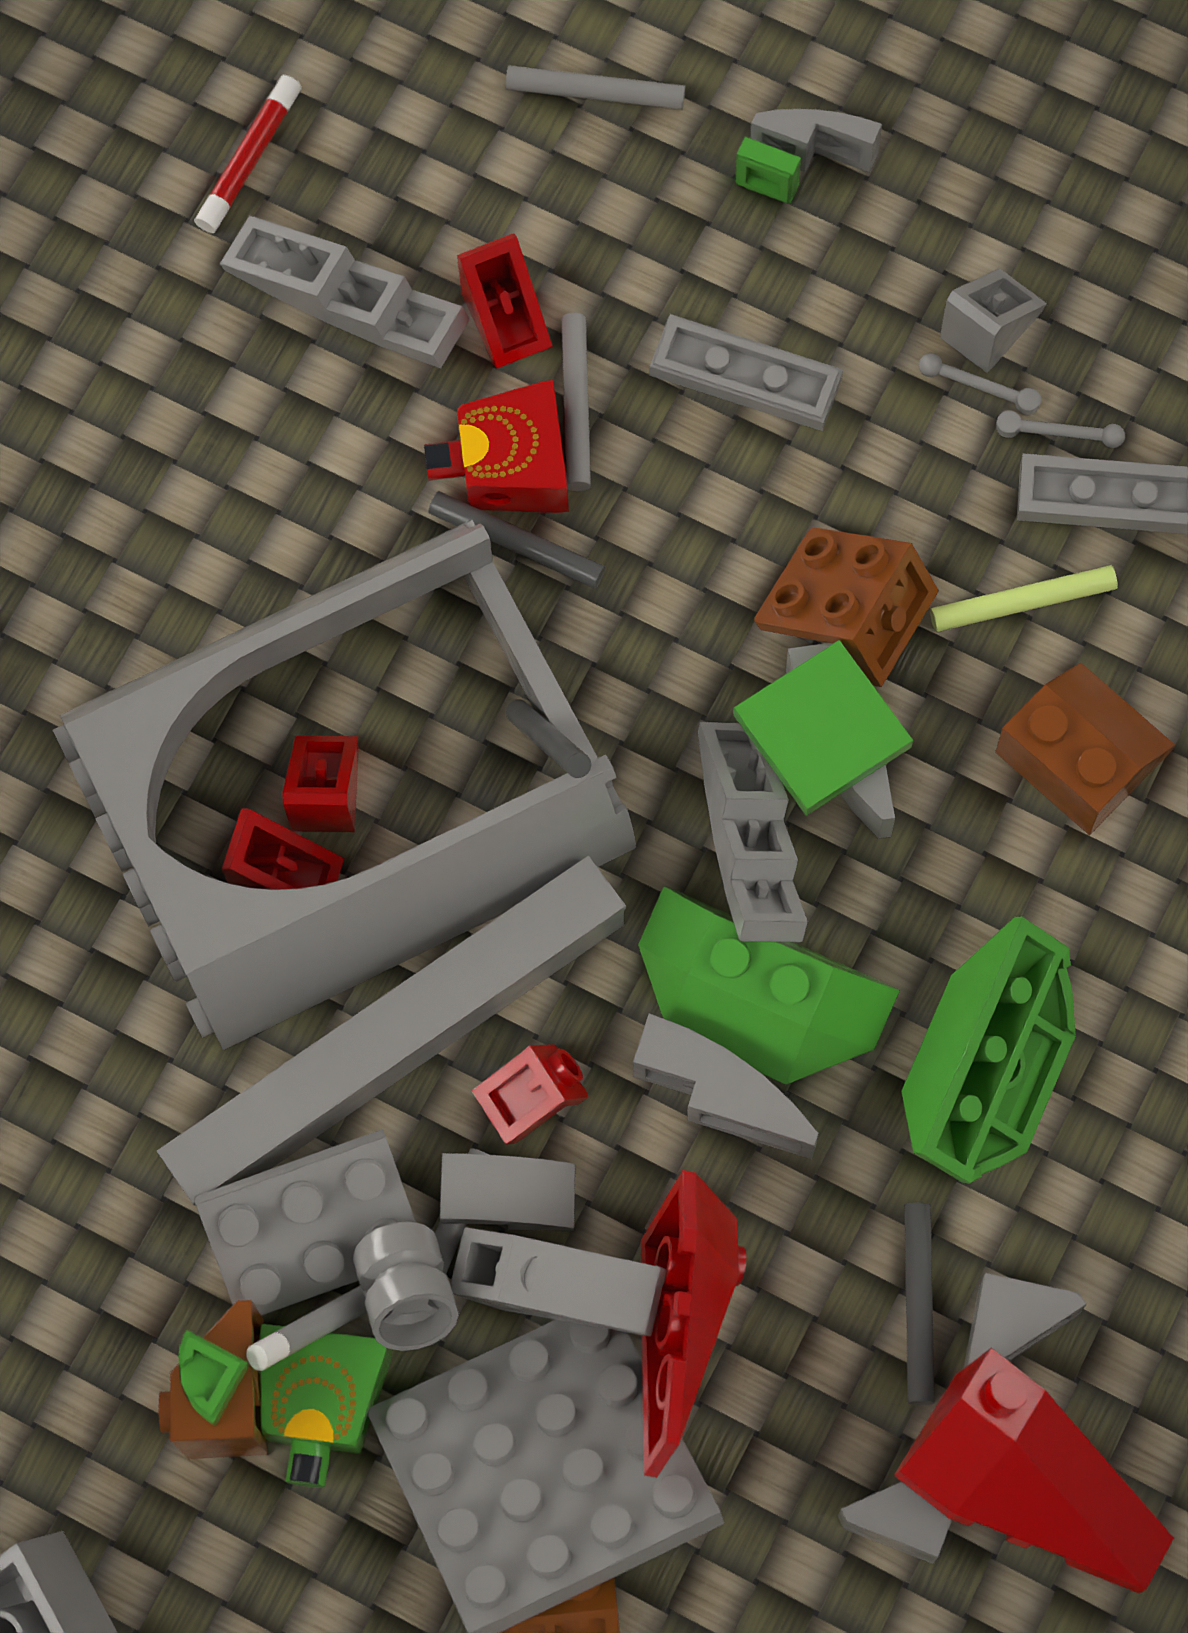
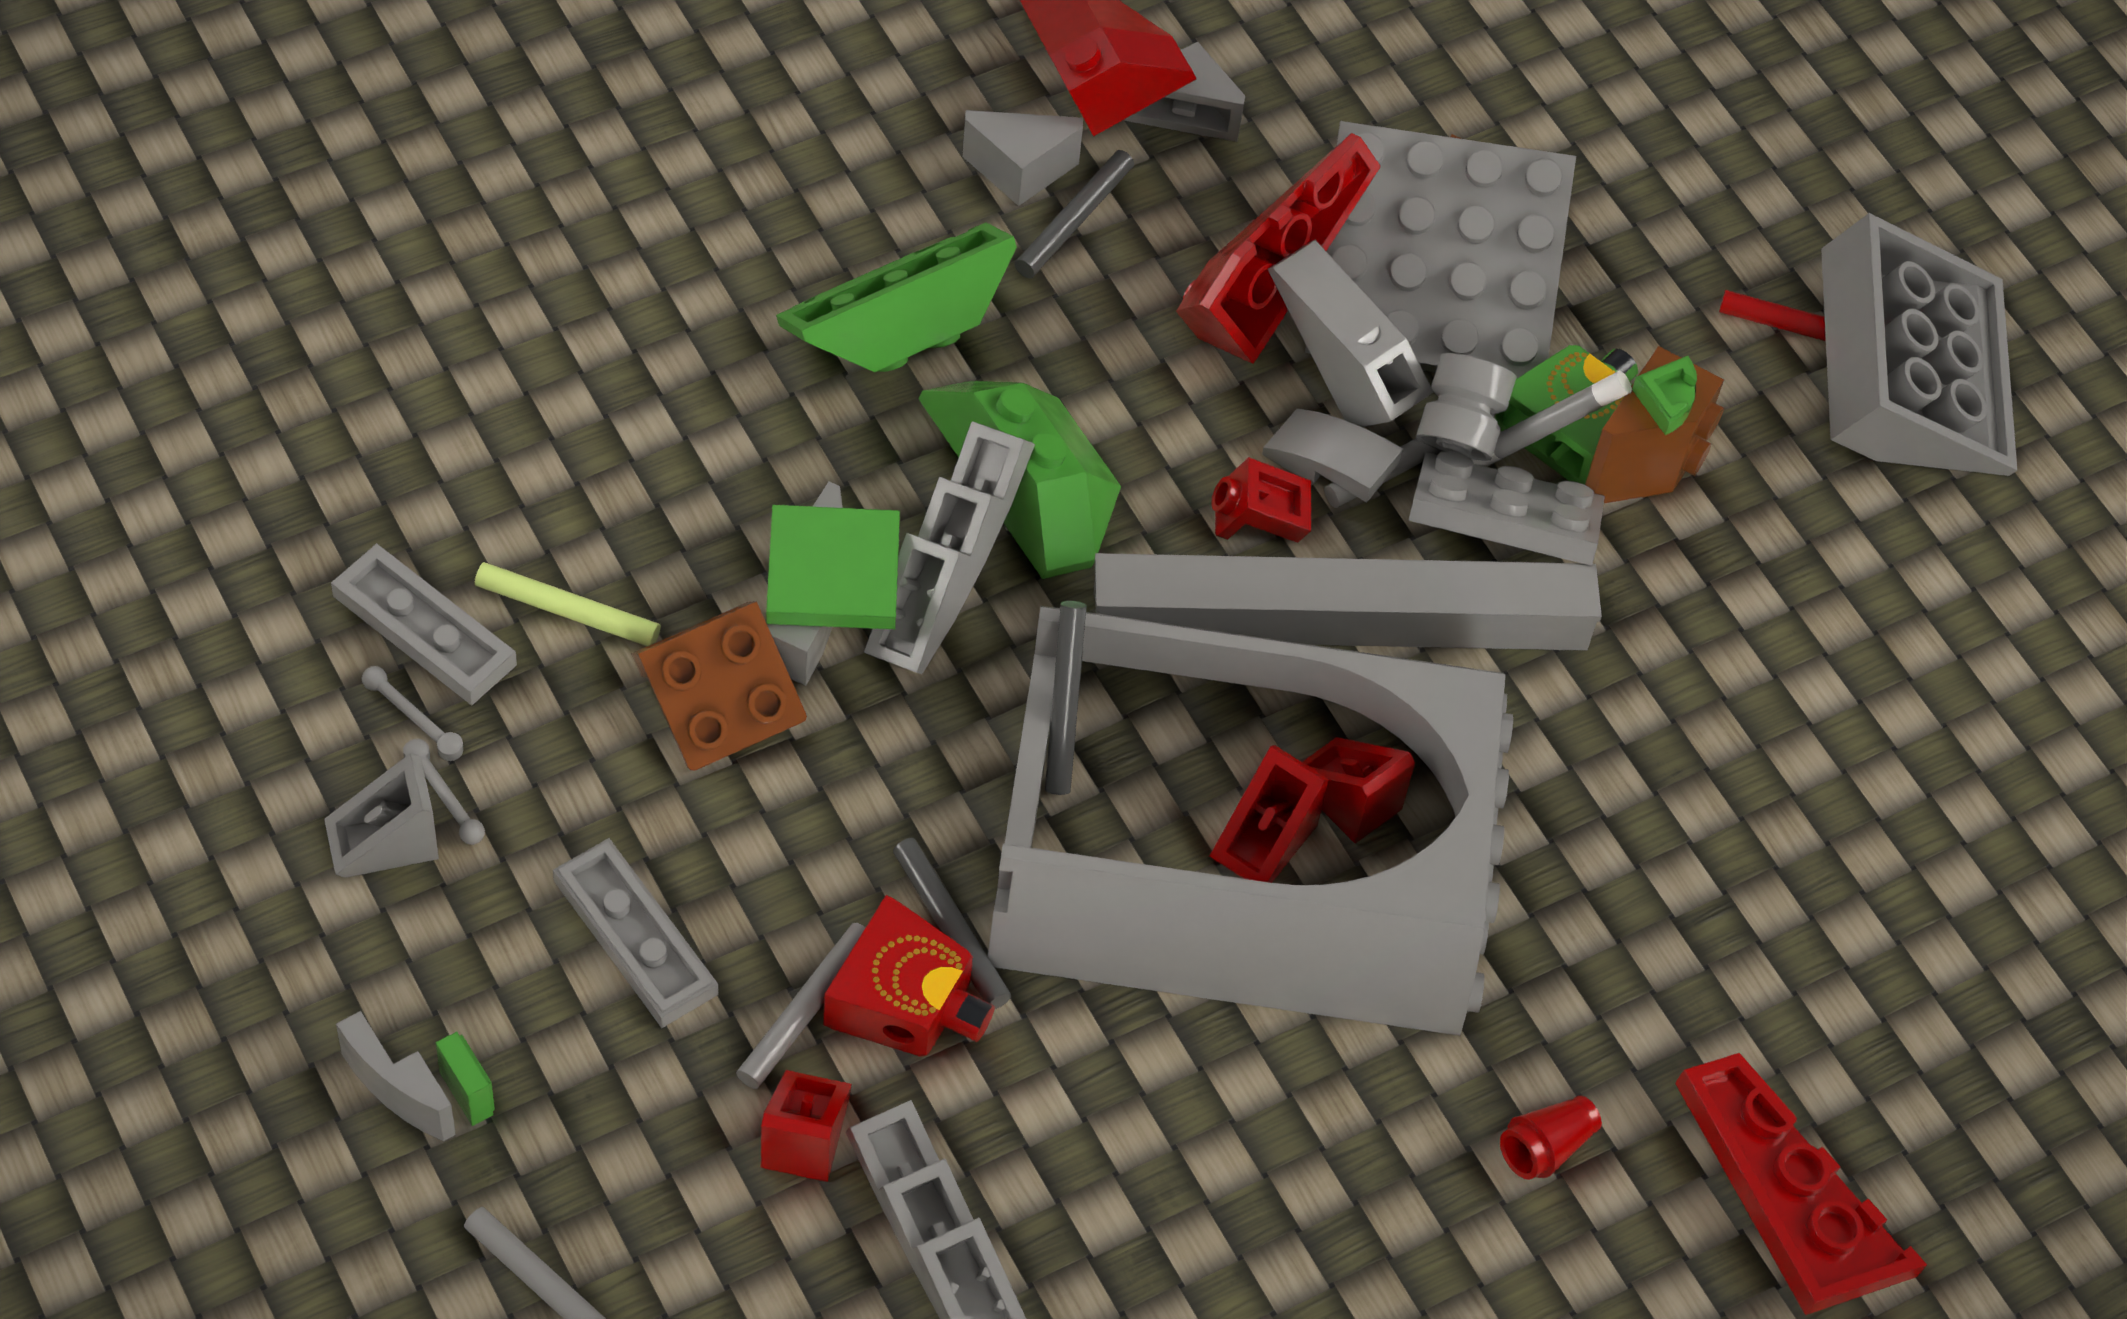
camera: 155 degrees left, 15 degrees down
light grey slope [633,1013,818,1159] -> none
dark orange slope [995,663,1175,836] -> none

